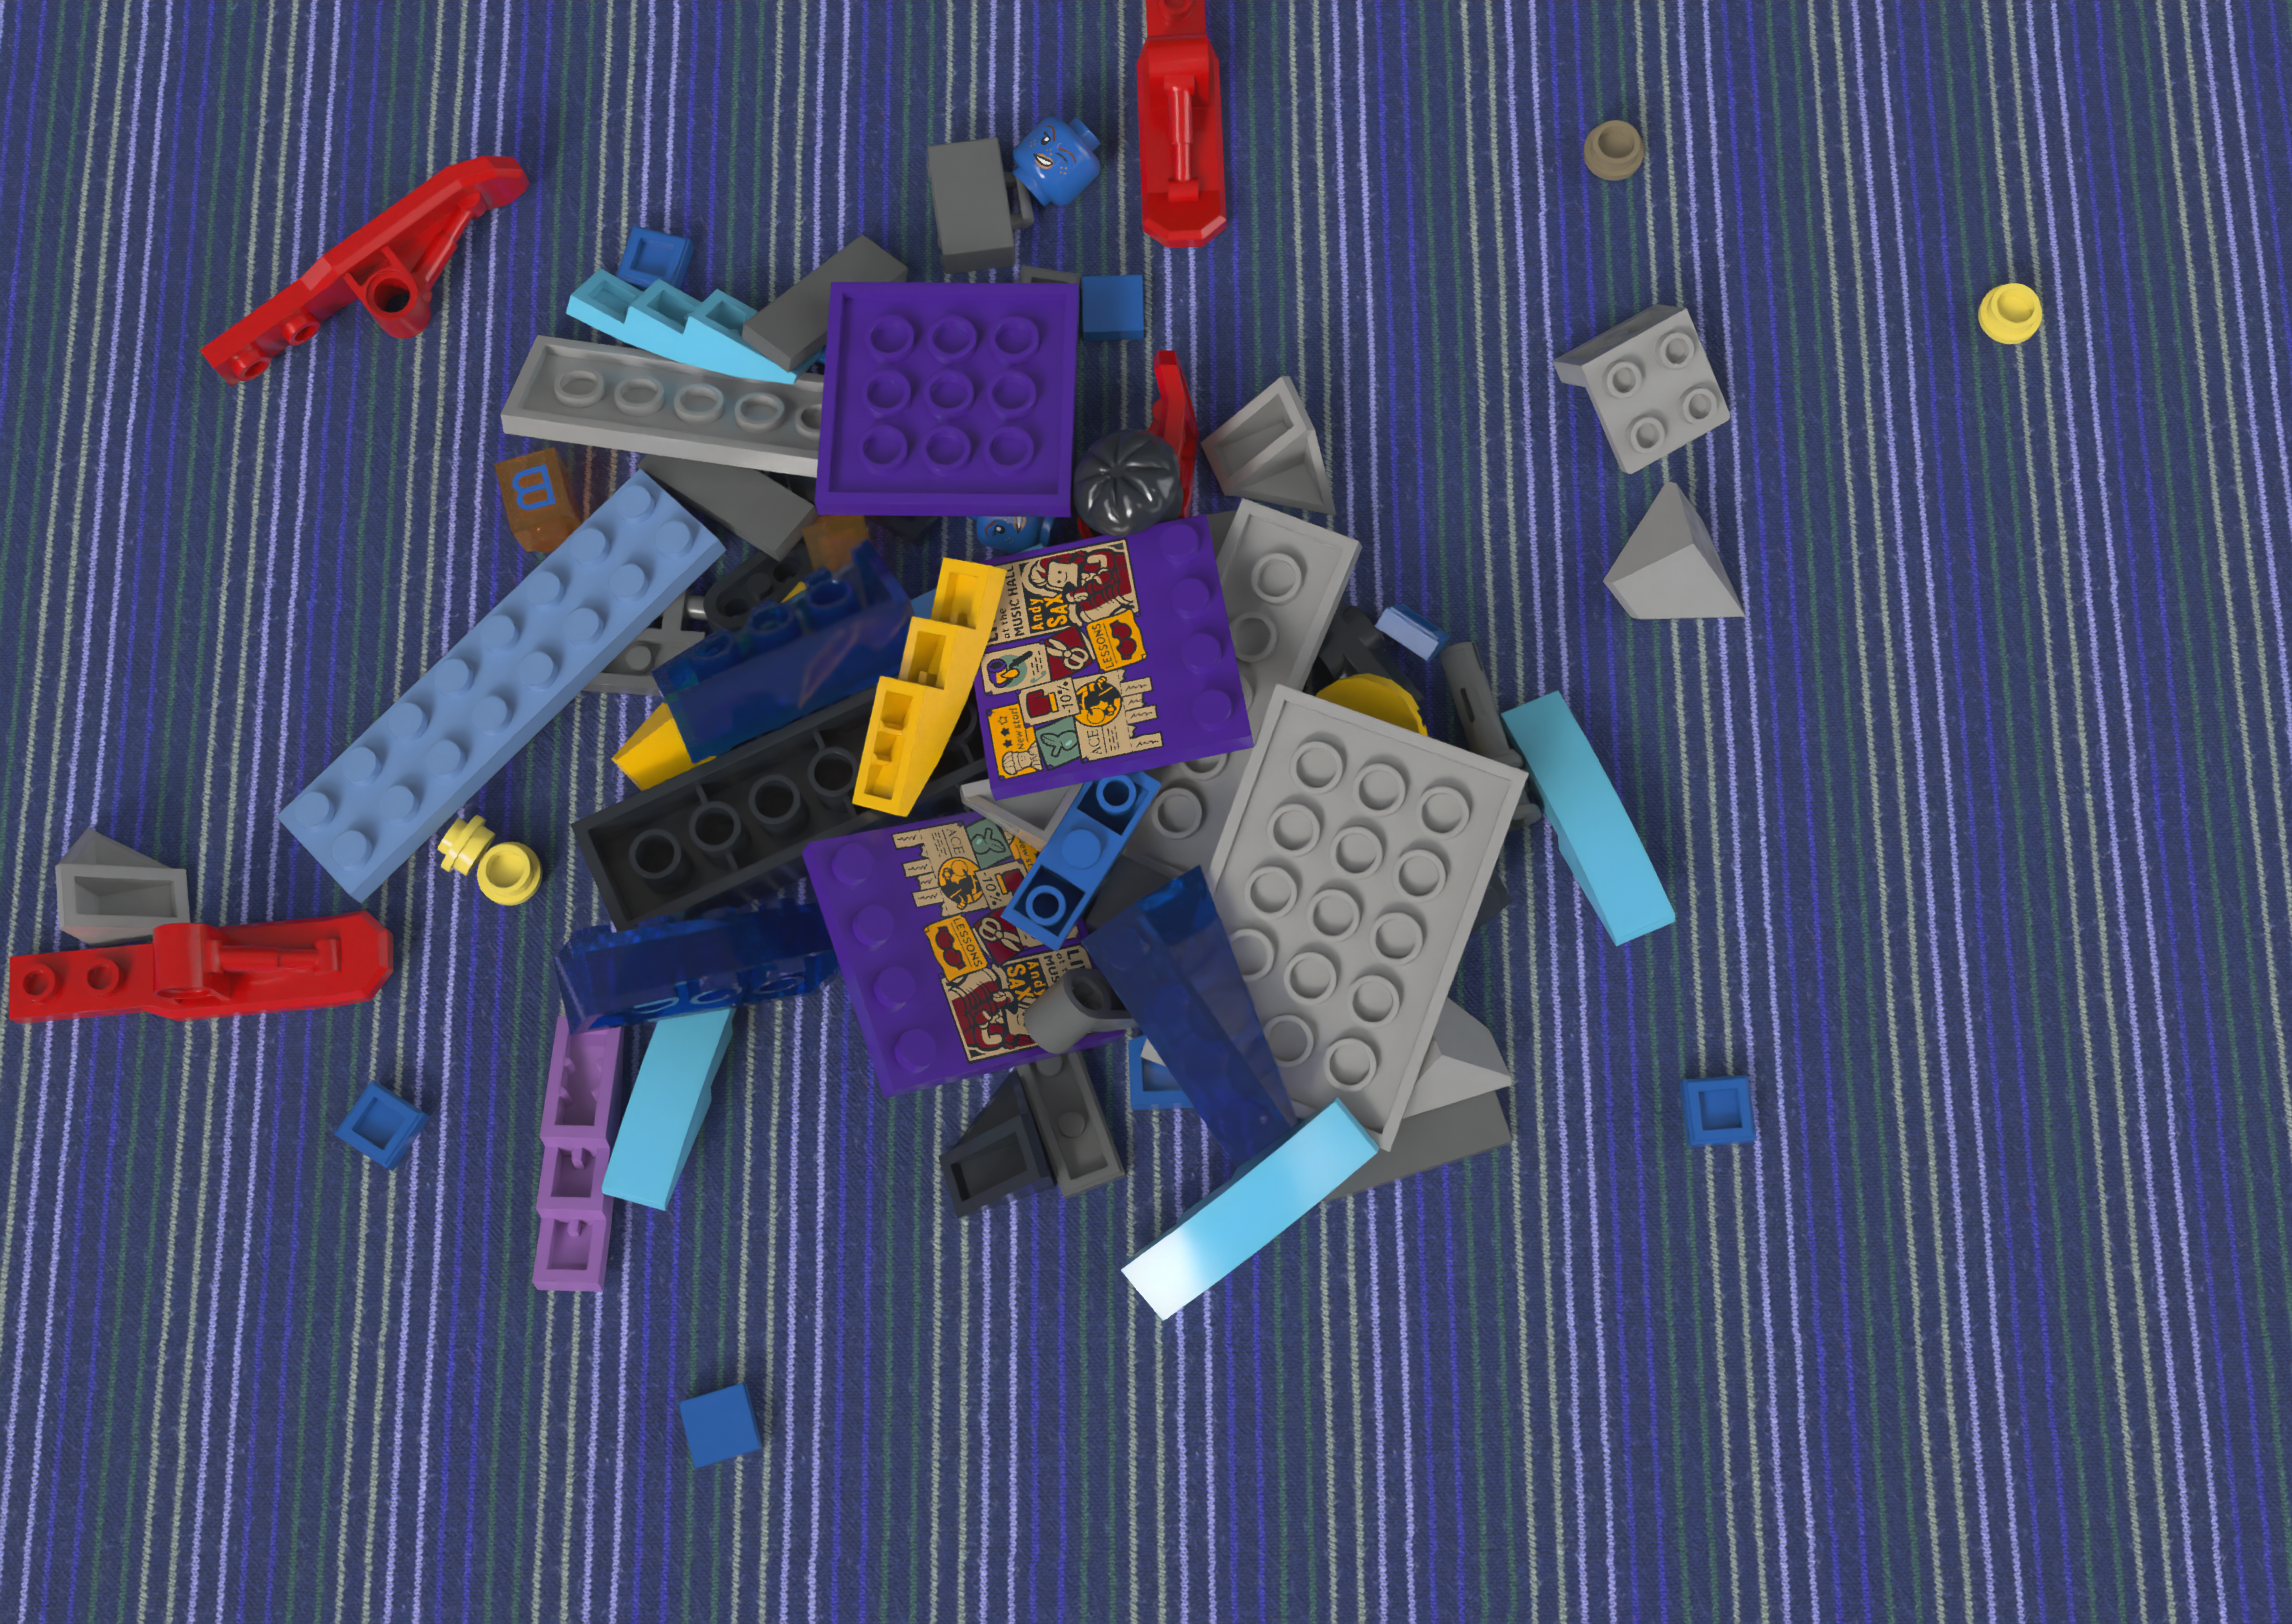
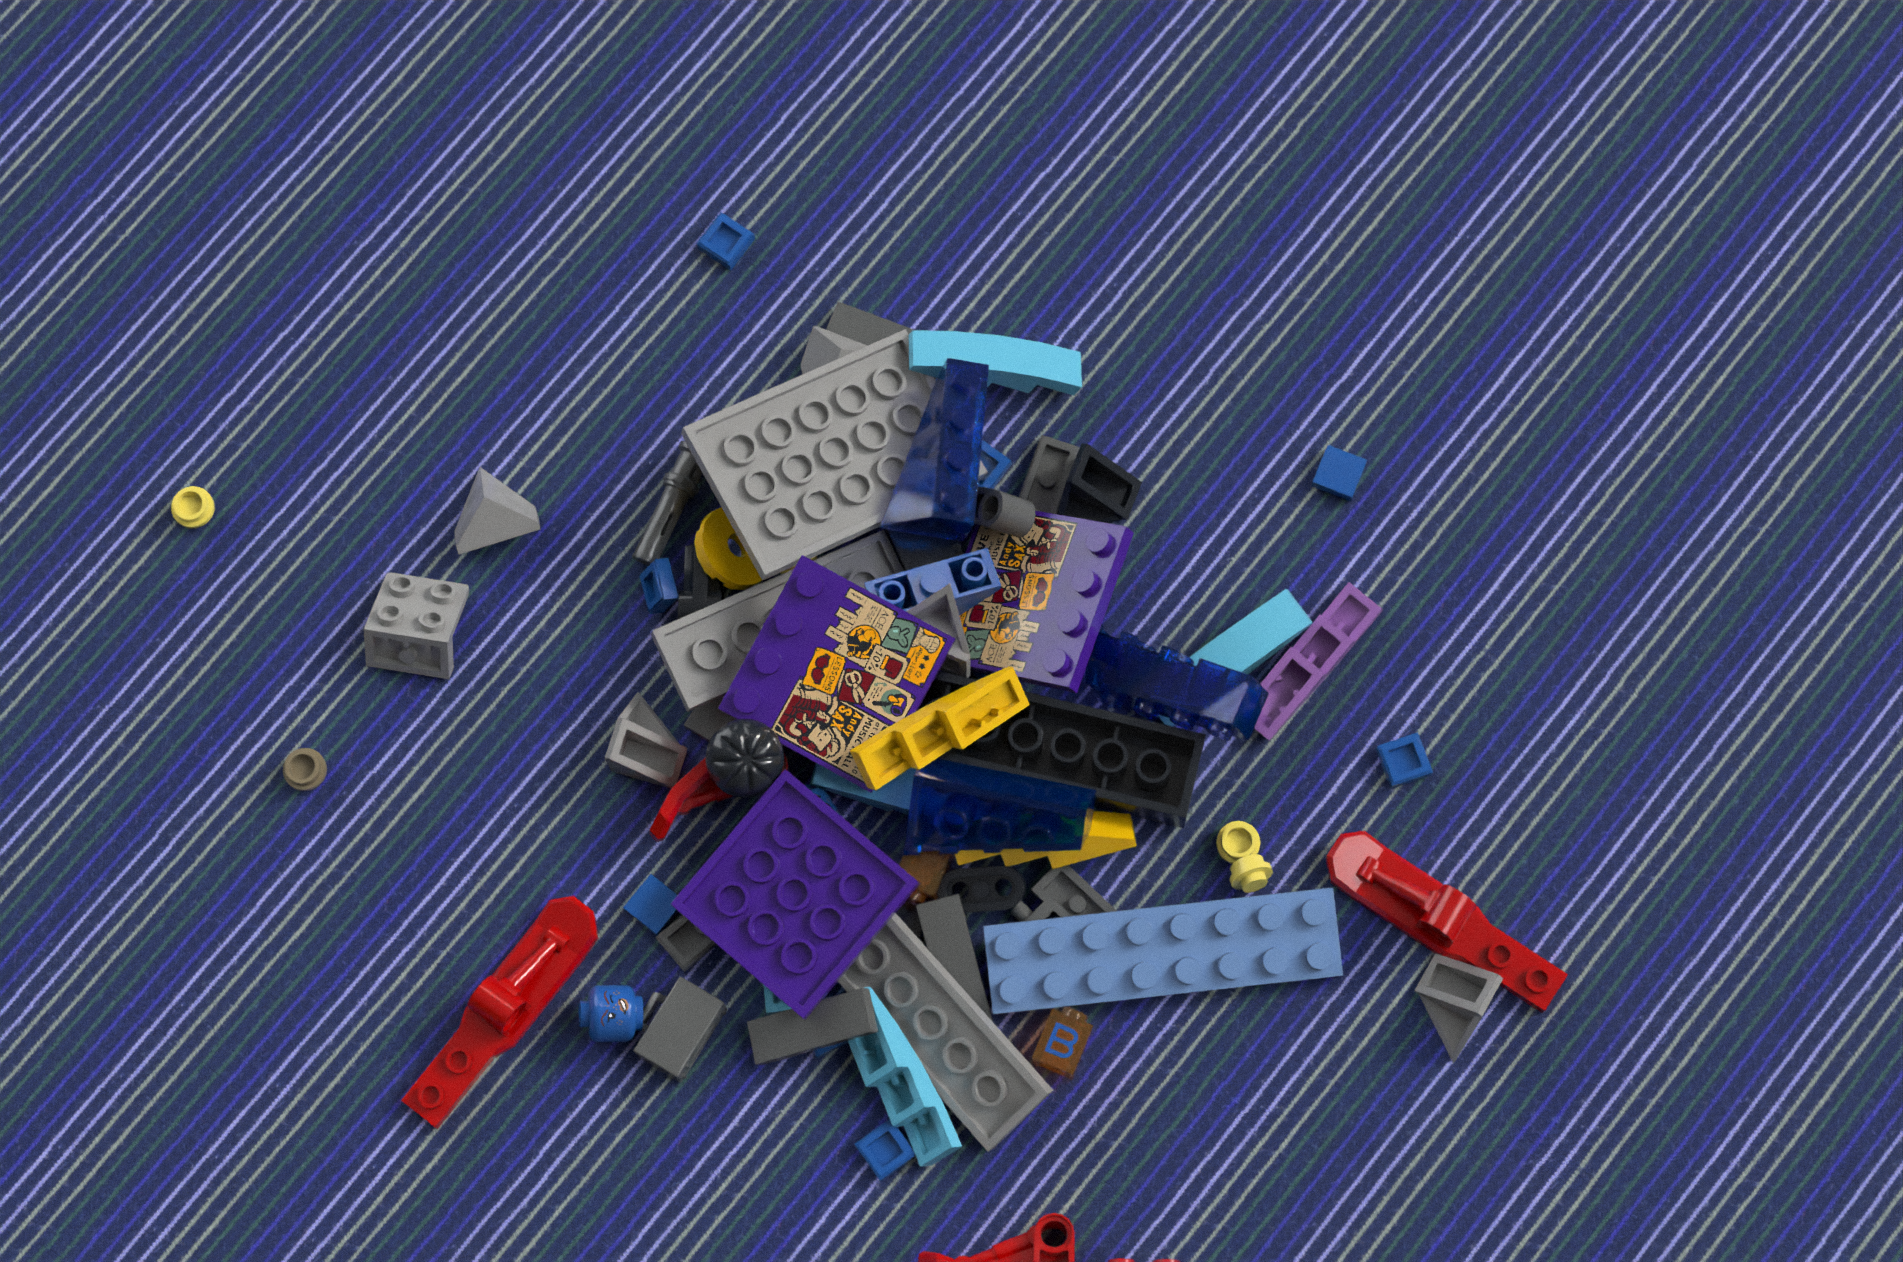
camera: 140 degrees left, 0 degrees up
medium azure slope [1501,690,1675,946] -> none

